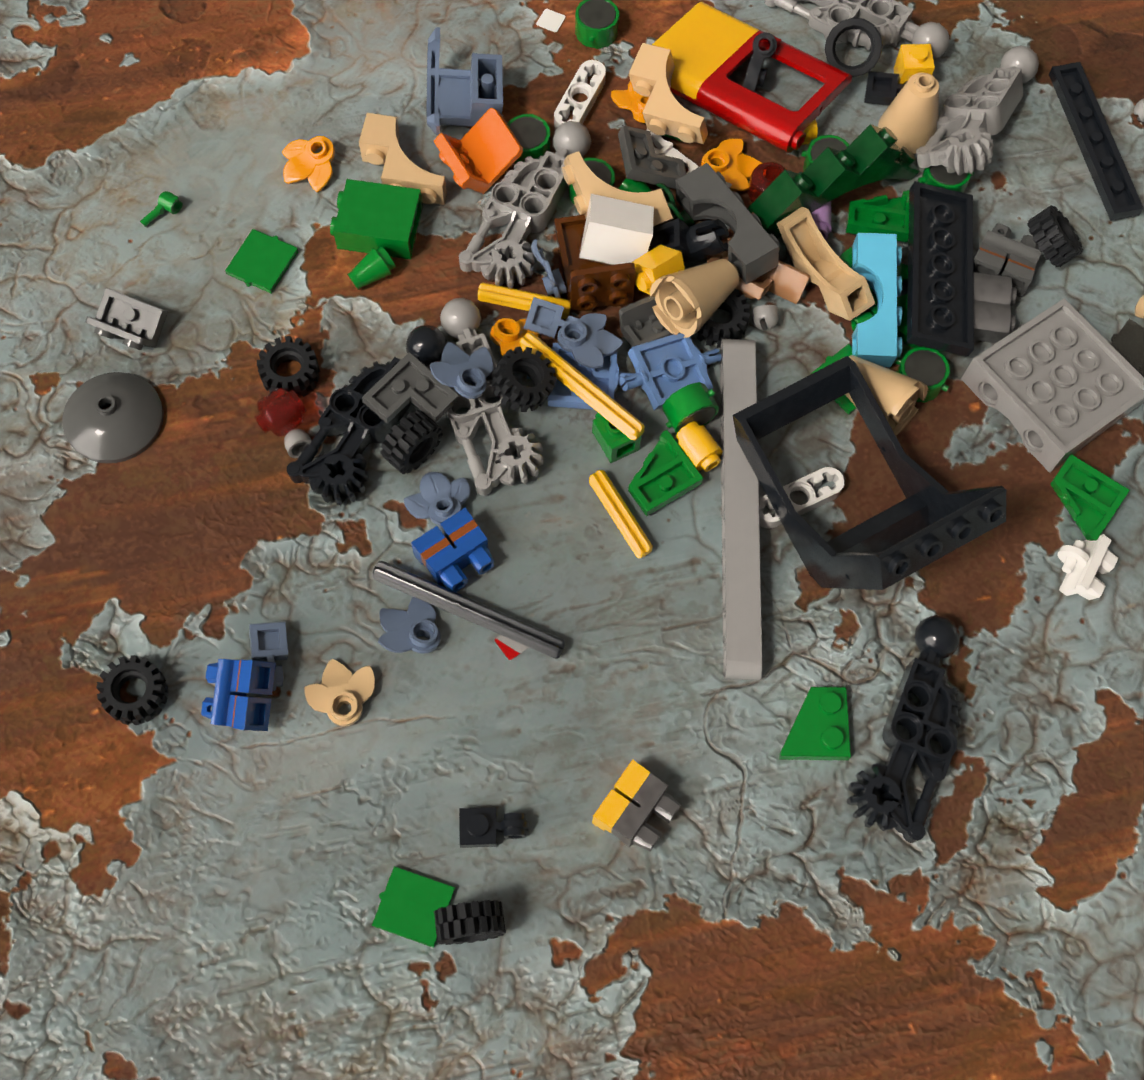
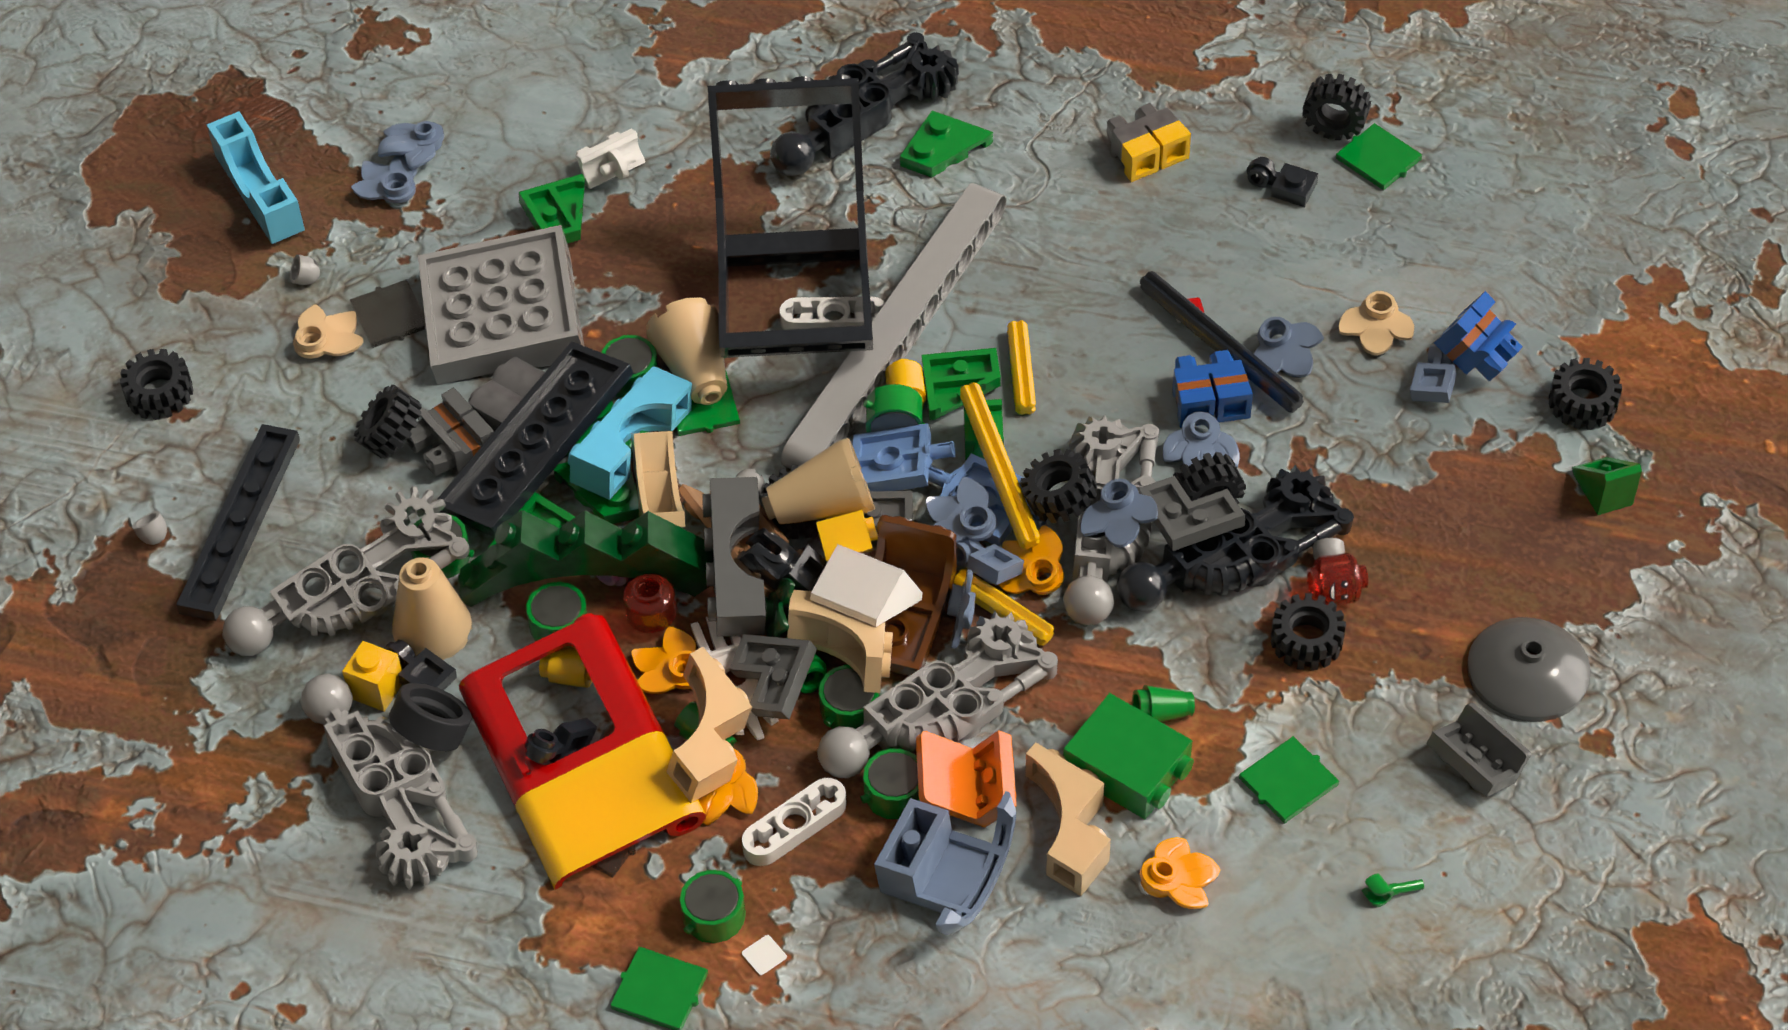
camera: 150 degrees left, 15 degrees down
none -> green slope [1572,457,1642,515]

